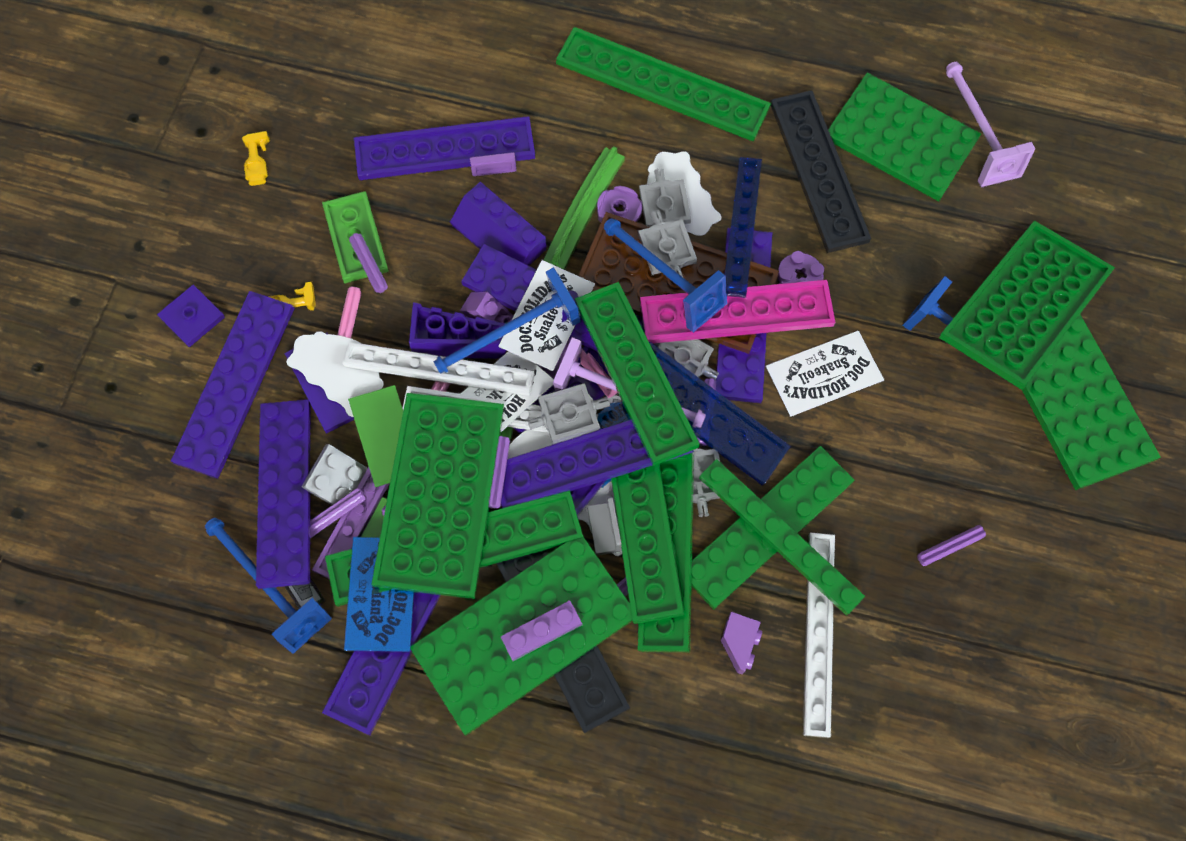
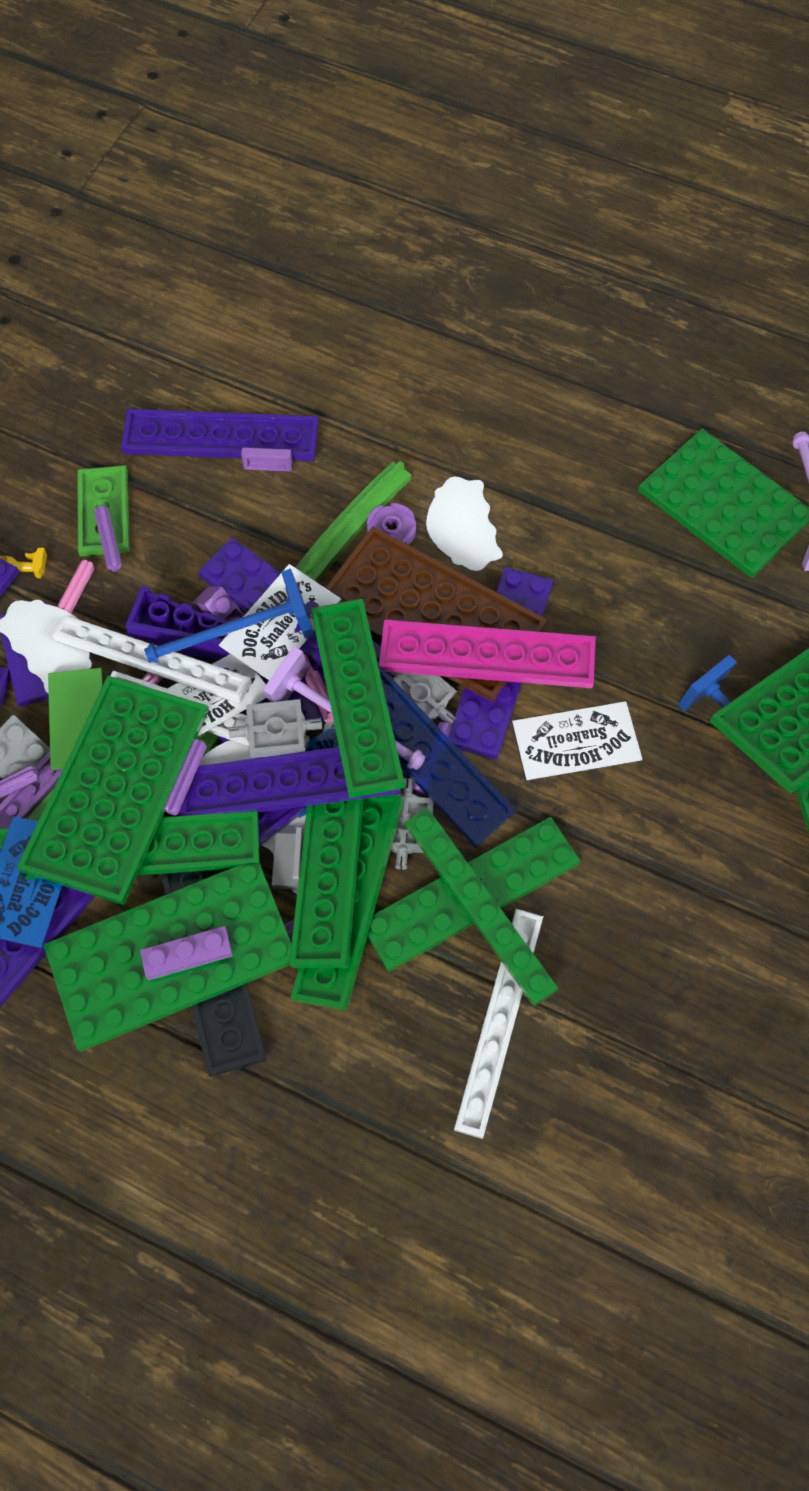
camera: 15 degrees right, 5 degrees down
yellow piece [242,131,270,186] -> none
dark purple slope [450,182,546,266] -> none
green plate [556,27,771,142] -> none
blue tile [604,218,727,333] -> none
light grey plate [638,210,697,278] -> none
light grey plate [639,168,691,227] -> none
medium lavender slope [721,612,762,674] -> none
clear blue plate [725,157,762,298] -> none
black plate [771,90,871,253] -> none
medium lavender plate [777,251,824,284] -> none
medium lavender axle [917,525,986,566] -> none

